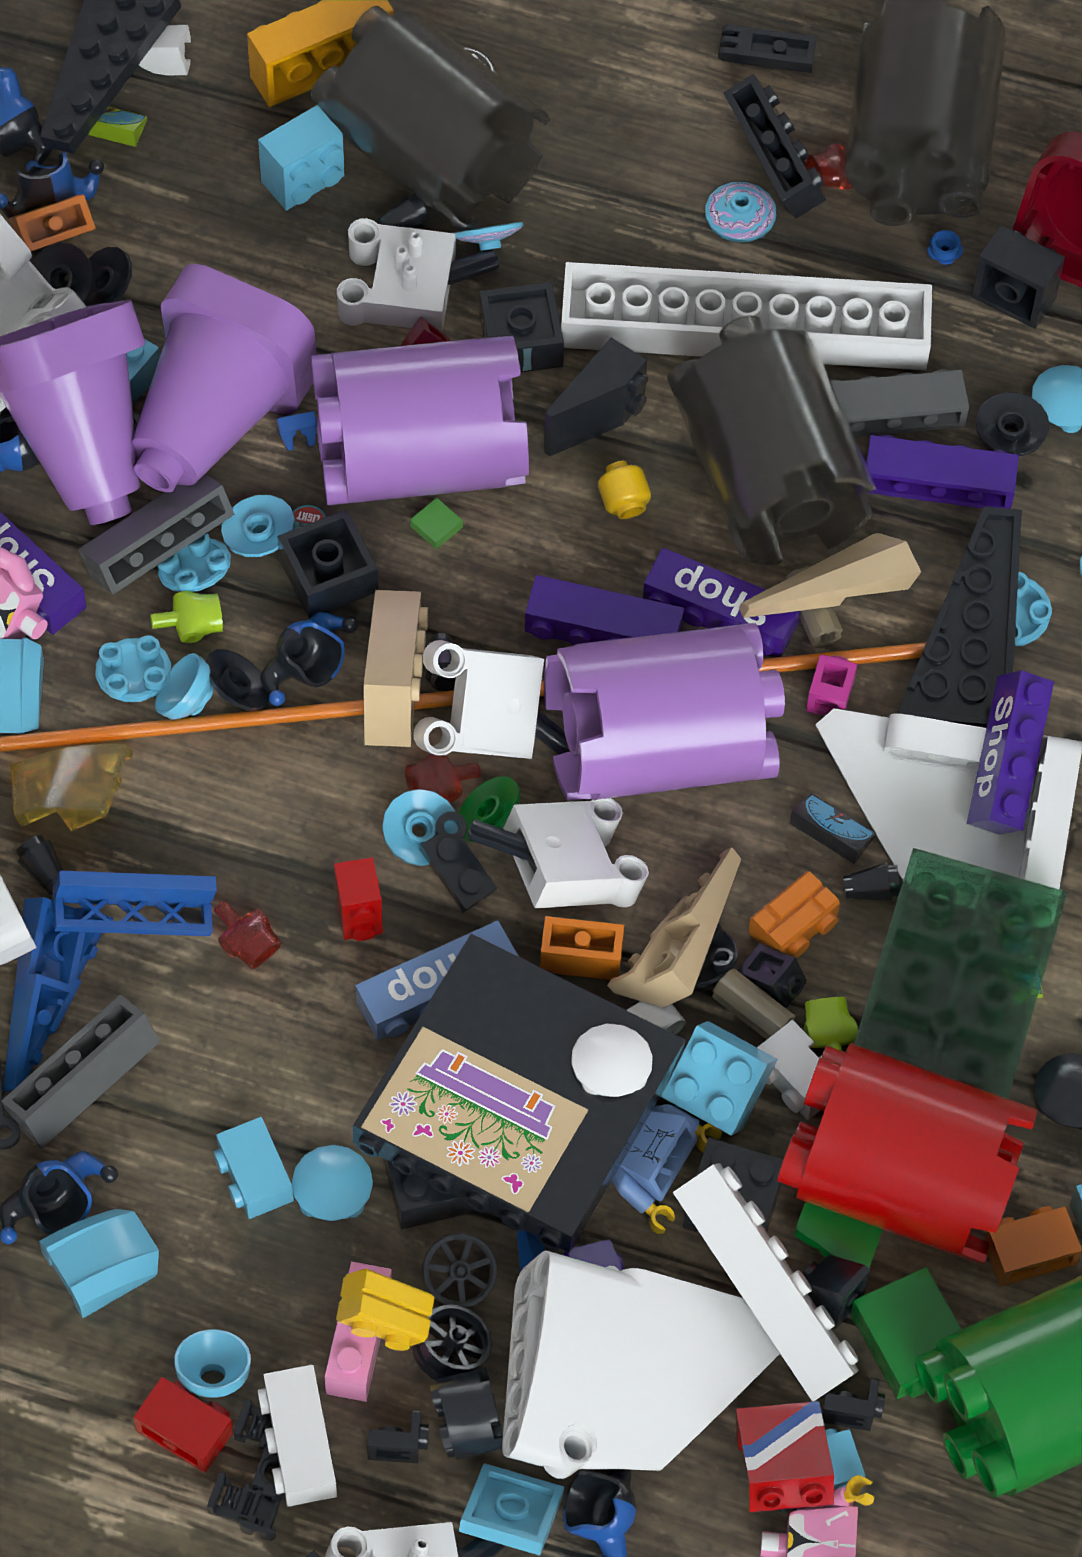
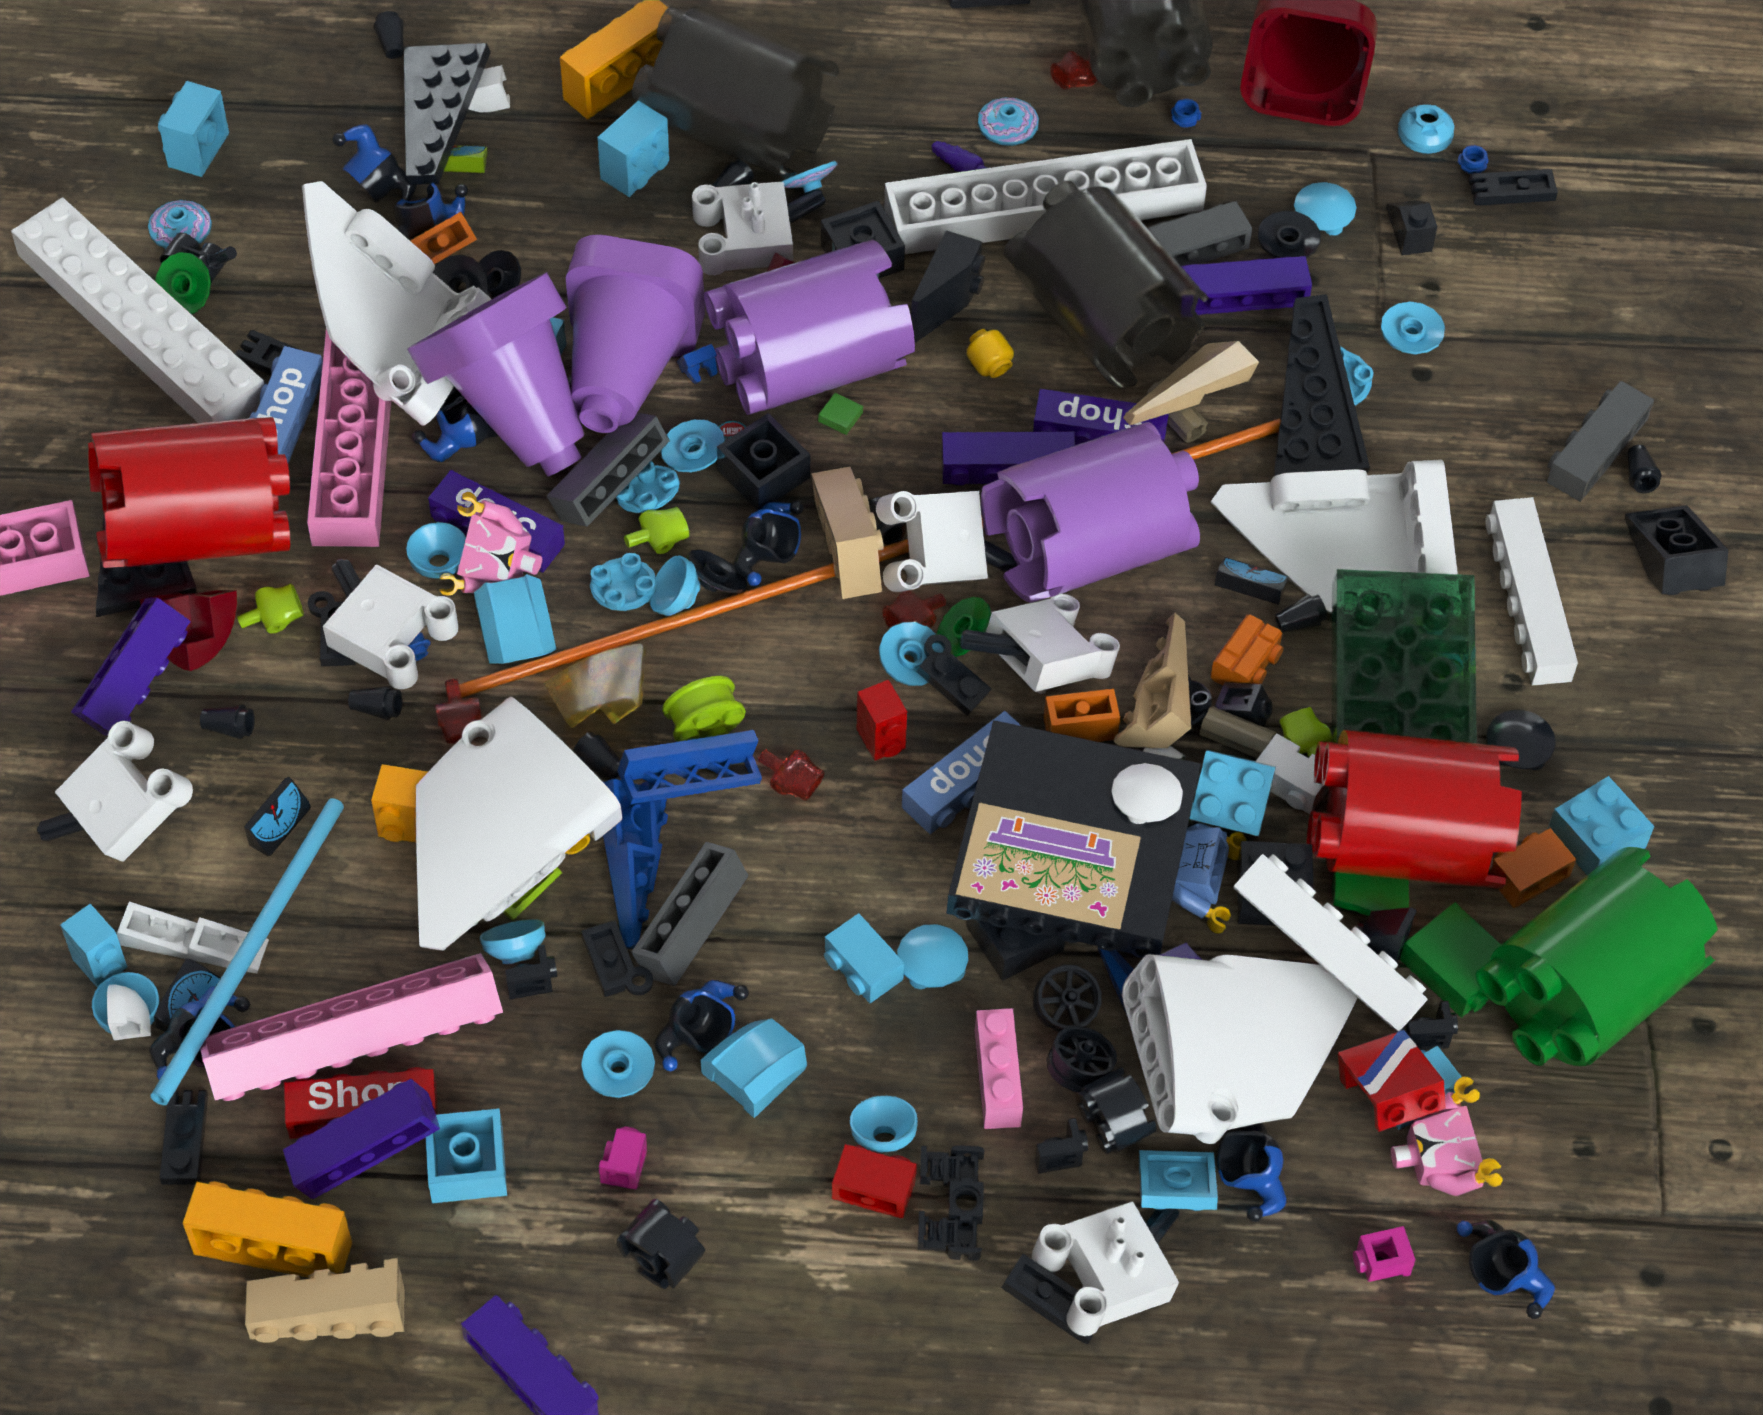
camera: 15 degrees left, 5 degrees down
white brick [258,1365,337,1507] -> none
yellow brick [336,1268,434,1351] -> none
black brick [723,74,826,219] -> none
dark pink brick [806,654,857,716] -> none
dark purple brick [966,670,1054,835] -> none
black brick [972,225,1065,329] -> none
none -> lime wheel [662,676,746,742]
none -> dark purple piece [931,141,987,172]

